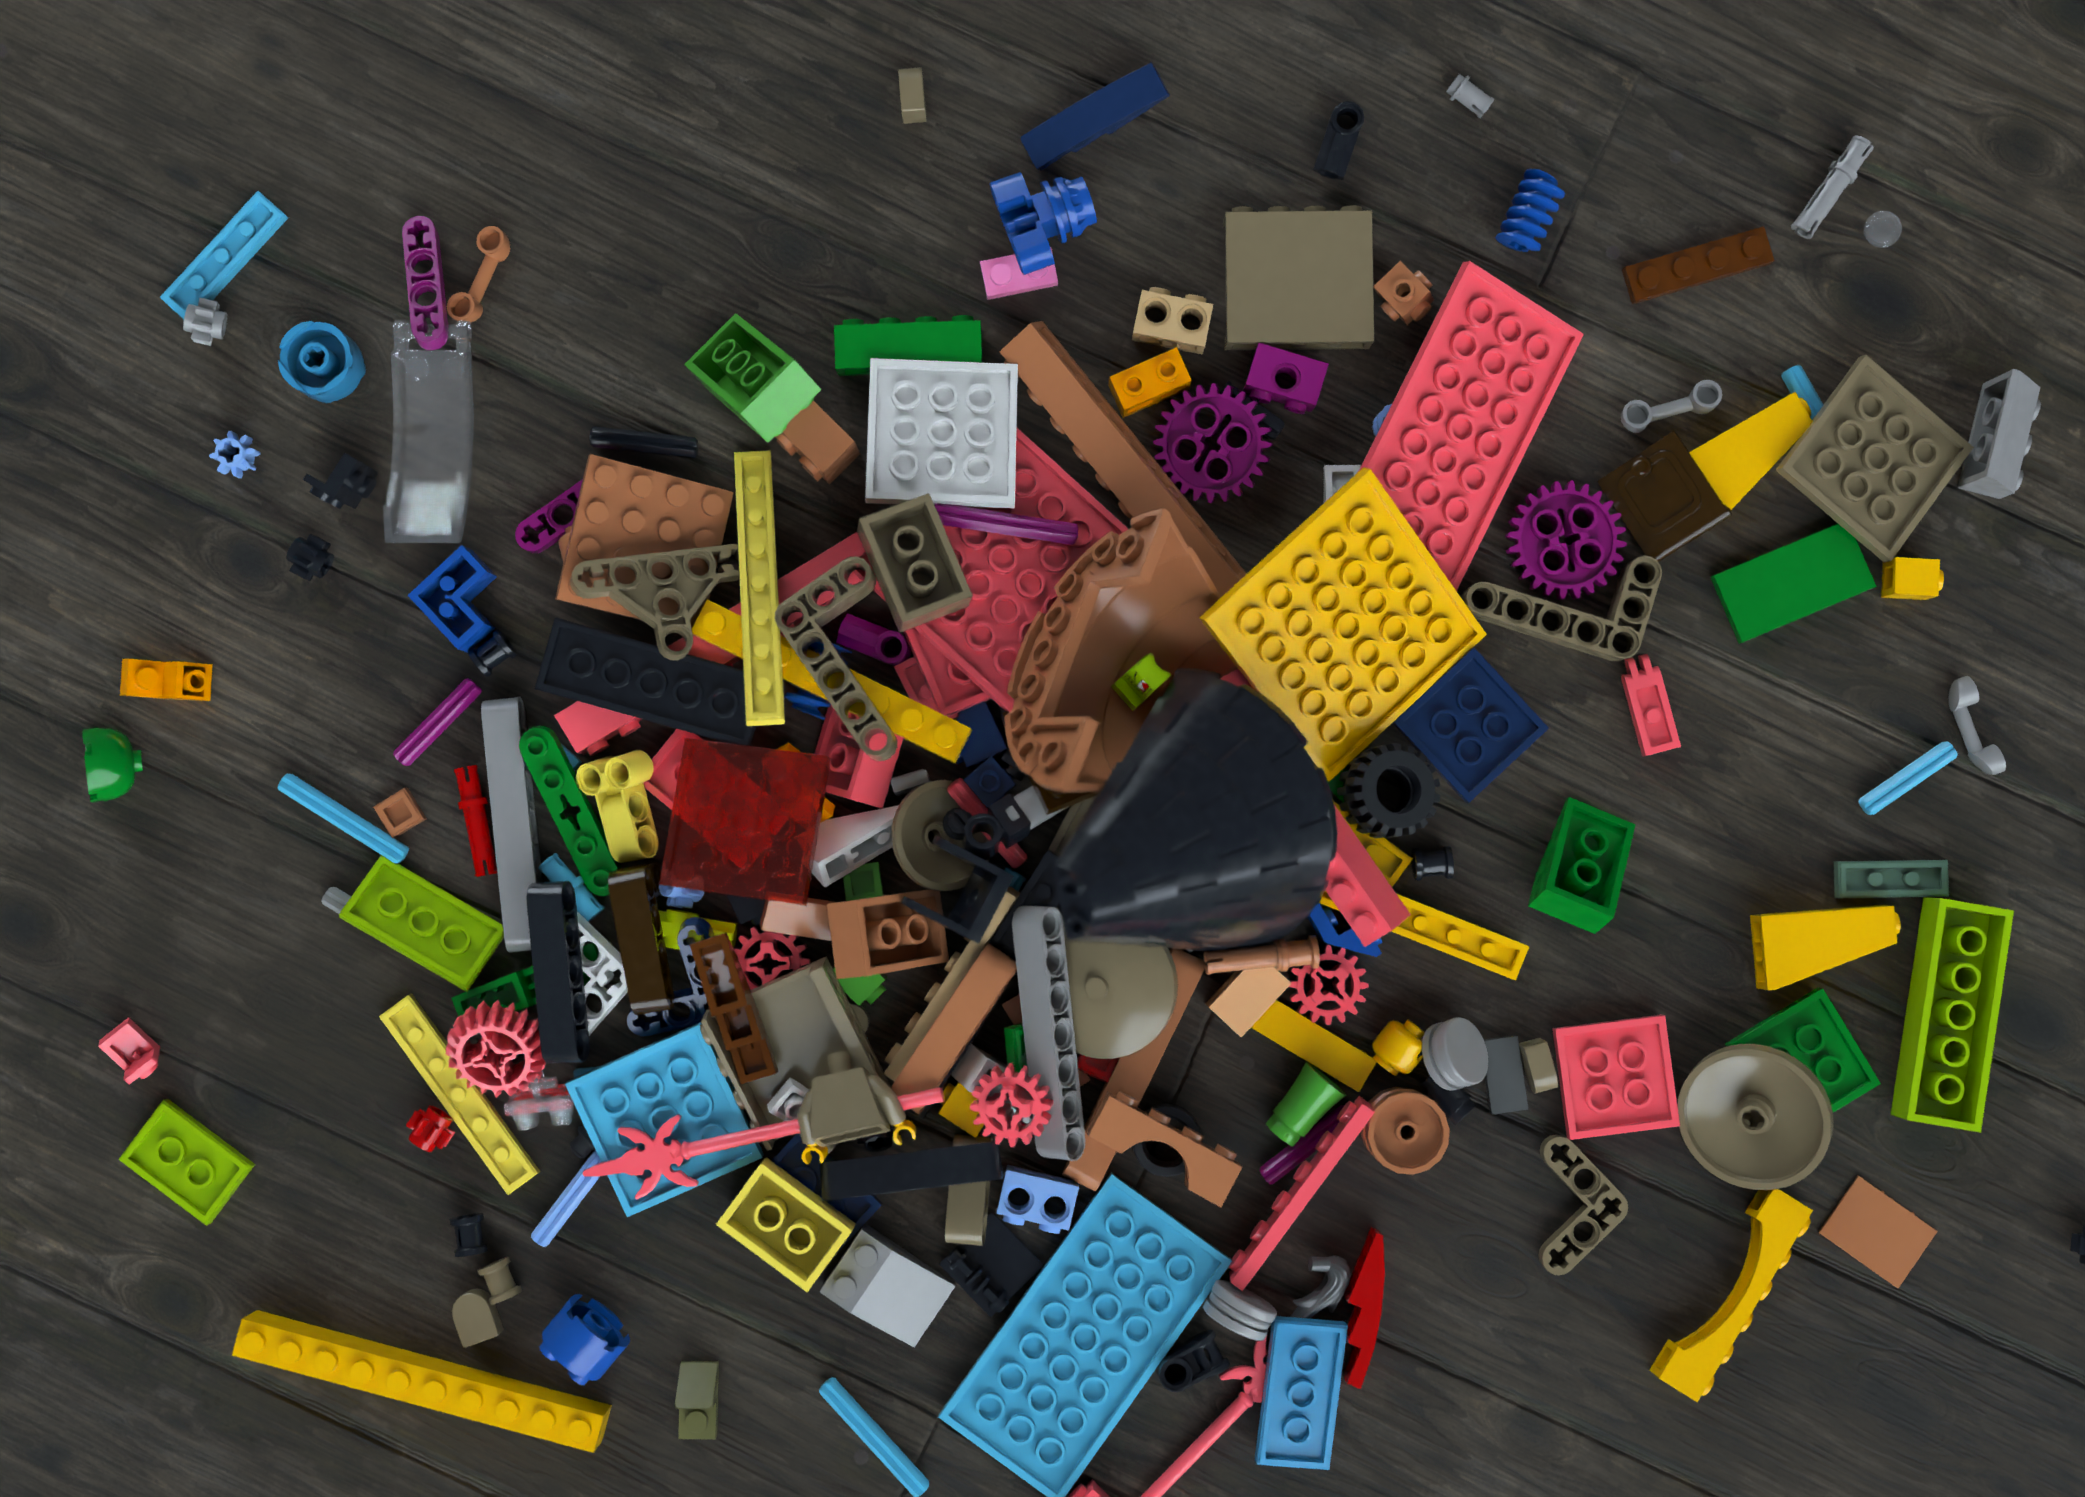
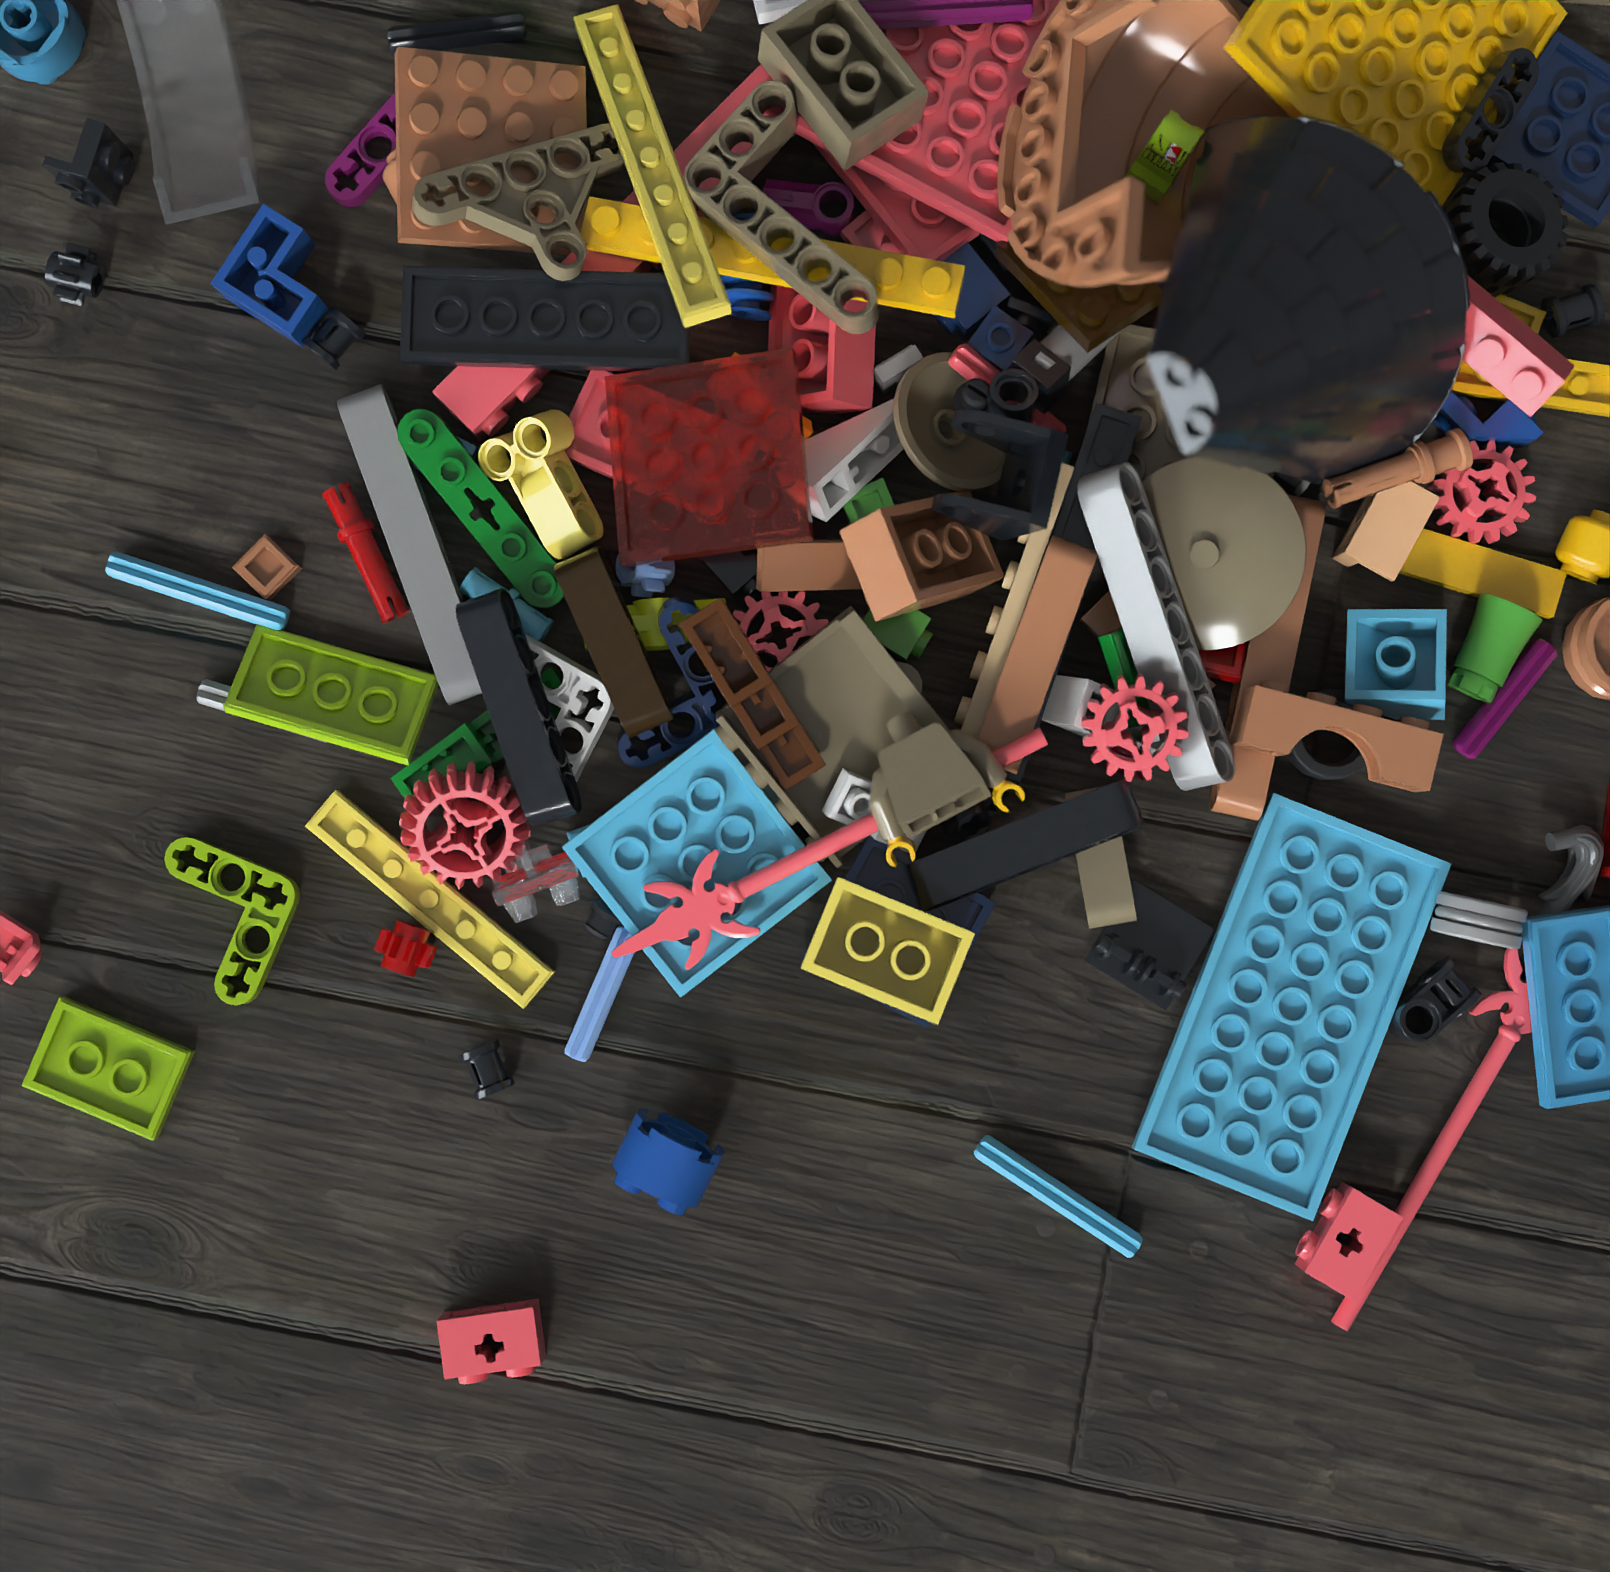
camera: 15 degrees left, 0 degrees up
yellow brick [232,1310,612,1453] -> none
magenta axle [393,678,482,766] -> none
dark tan piece [452,1289,504,1348] -> none
dark tan bush [477,1256,522,1305] -> none
olive slope [675,1361,719,1439] -> none
light grey slope [820,1223,956,1347] -> none
yellow brick [938,1082,984,1138] -> none
light blue brick [996,1165,1079,1234] -> none
coral plate [1228,1096,1375,1291] -> none
none -> lime beam [164,837,300,1006]
none -> coral brick [437,1298,546,1384]
none -> medium azure slope [1345,609,1447,720]
none -> black beam [1442,48,1539,173]

